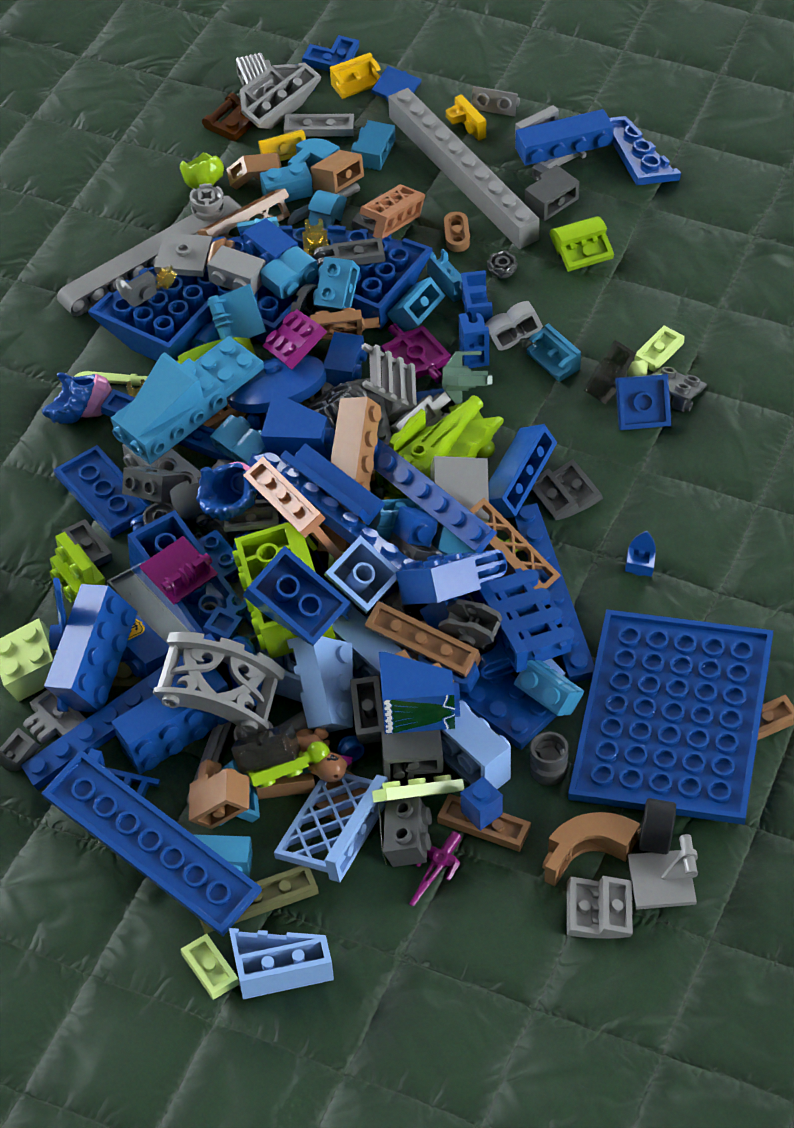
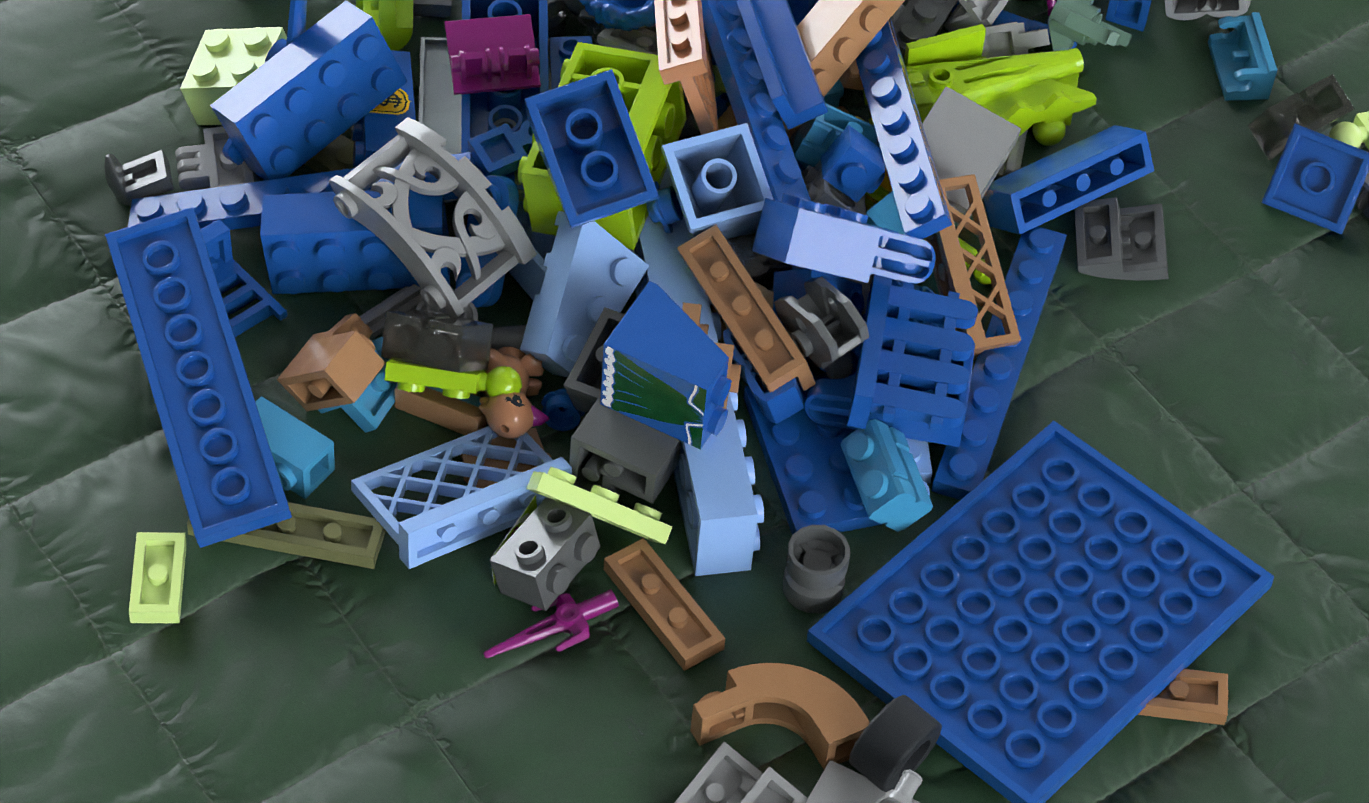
camera: 25 degrees right, 0 degrees up
light blue wedge [229,928,334,999] -> none
blue brick [460,776,503,831] -> none
blue plate [625,531,656,577] -> none

